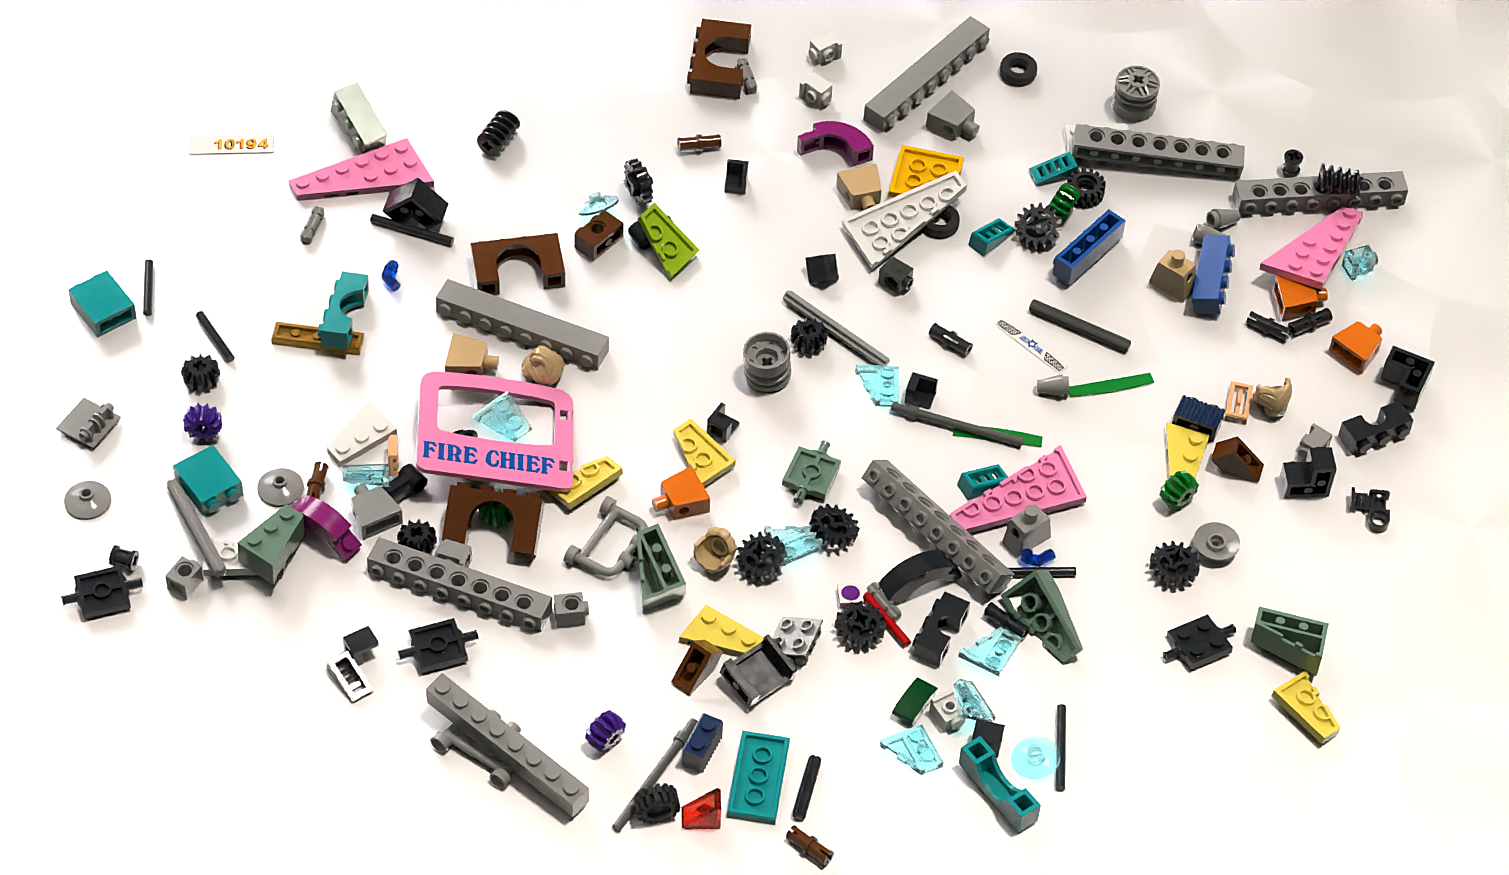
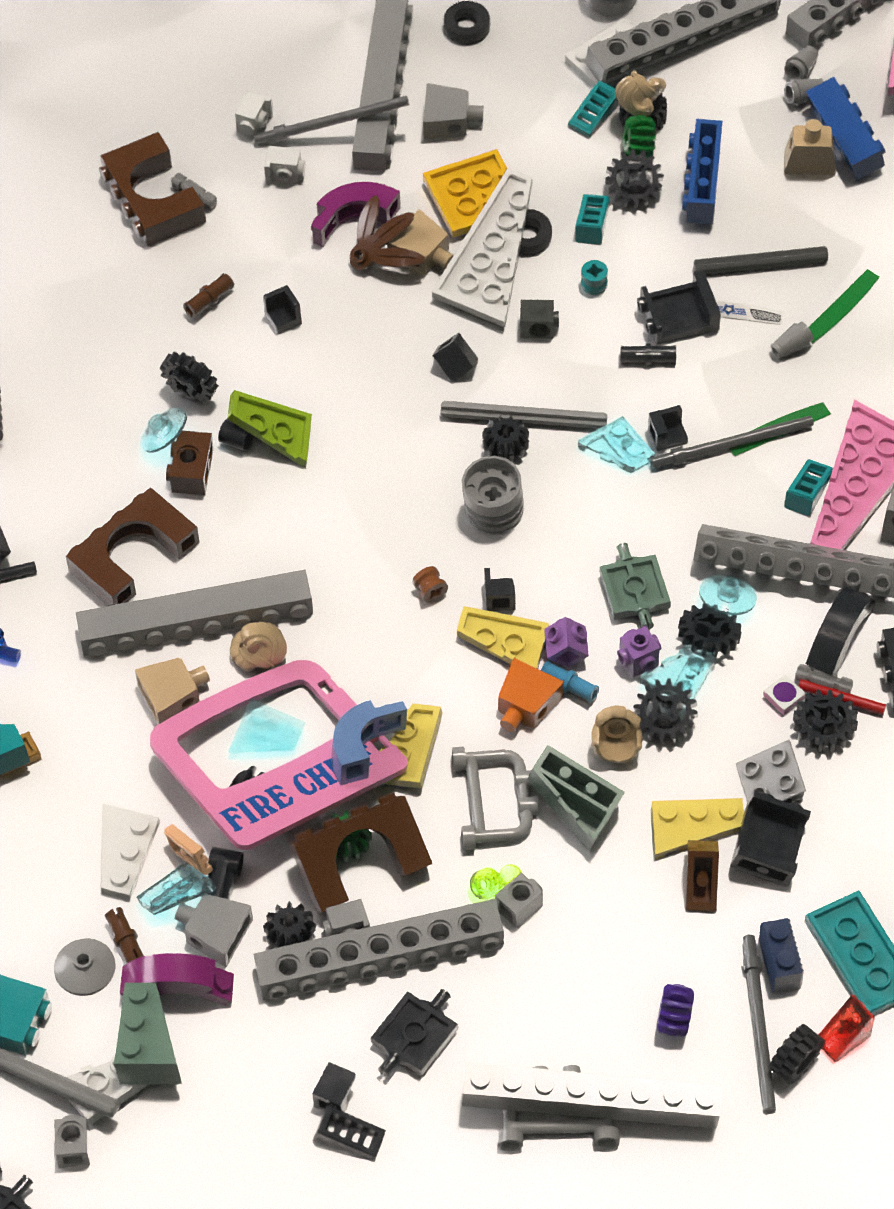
camera: 30 degrees left, 5 degrees up
none -> flat silver bar [254,95,409,145]
none -> medium blue arch [332,700,407,786]
none -> reddish brown plant [349,195,425,270]
none -> dark orange wheel [412,566,448,603]
none -> clear neon green plate [470,864,522,900]
none -> dark azure pin [541,661,600,703]
none -> medium lavender brick [545,616,589,668]
none -> teal wheel [581,260,608,295]
none -> tan hair [615,71,666,117]
none -> medium lavender brick [617,626,662,678]
none -> black panel [637,270,721,345]
none -> clear light blue dish [699,575,757,615]

